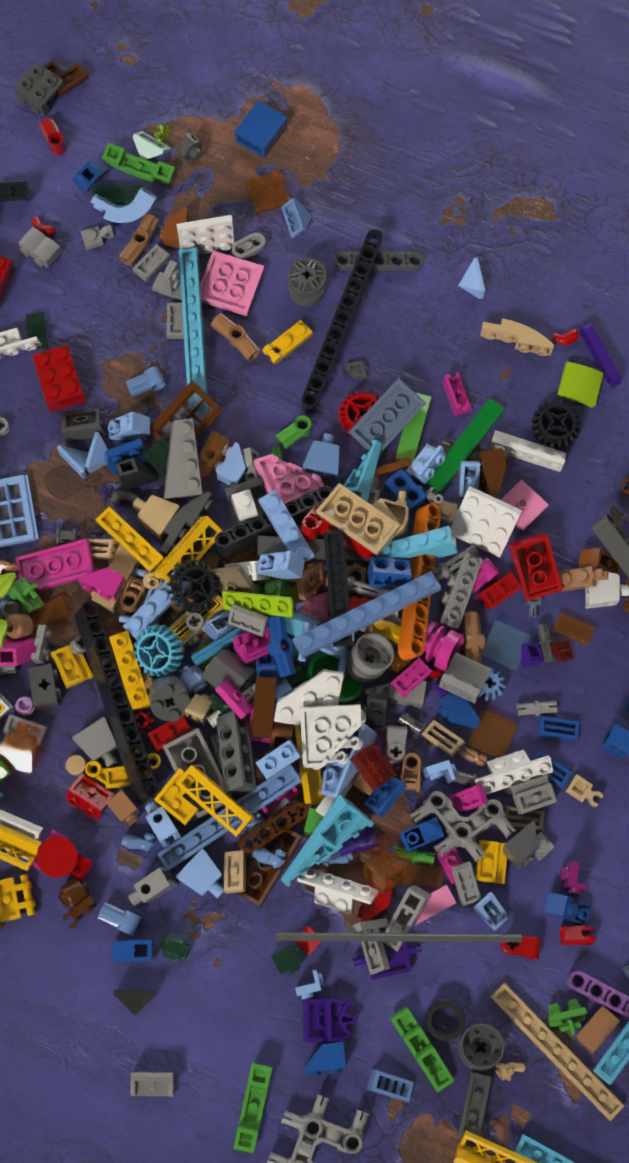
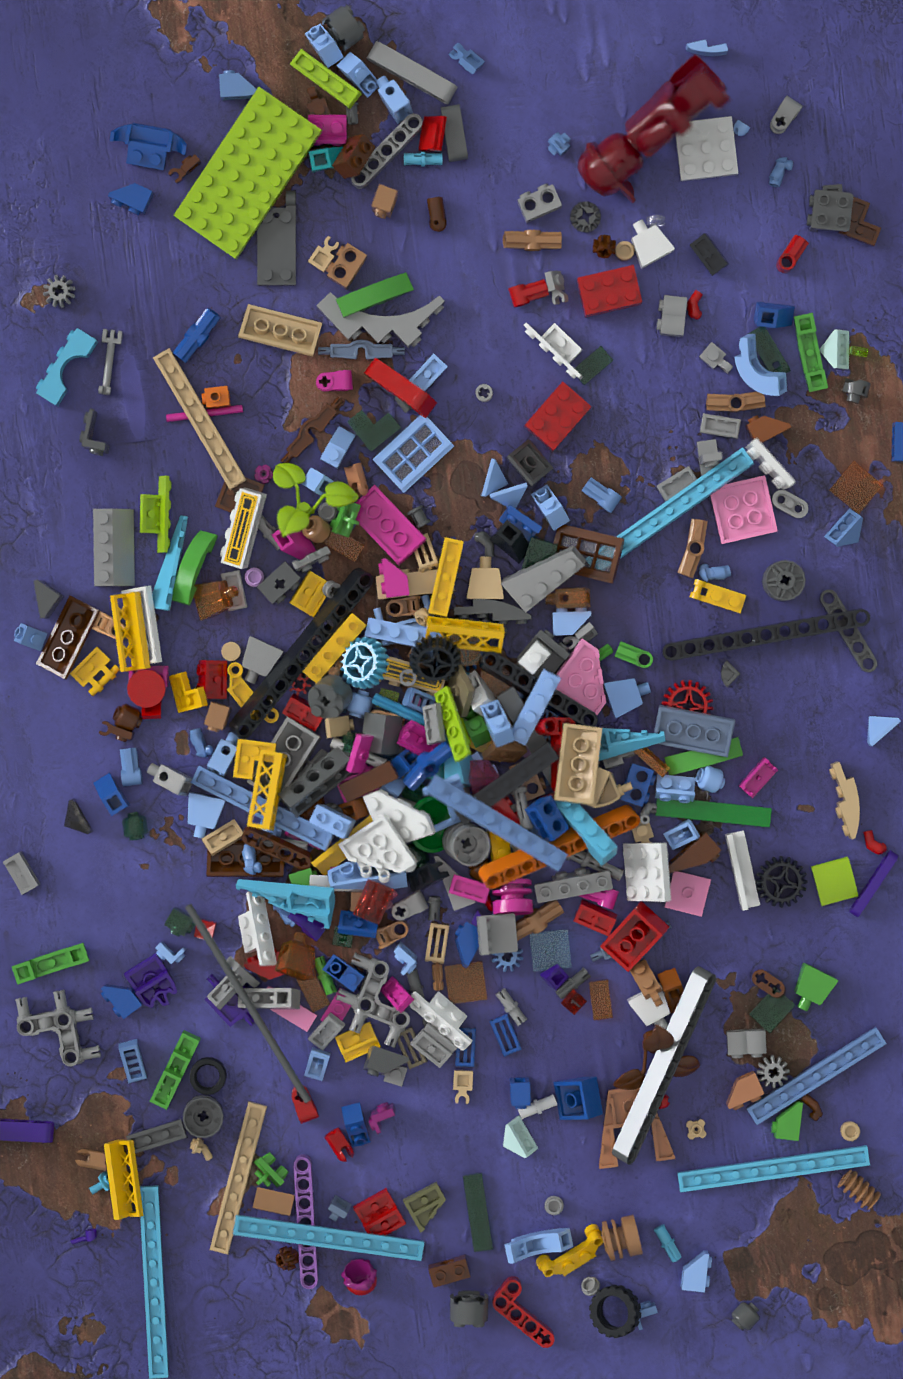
camera: 60 degrees right, 15 degrees up
none -> yellow plate [169,672,208,713]
none -> clear green tile [332,925,353,948]
none -> light blue head [695,766,725,793]
none -> medium blue arm [699,564,731,582]

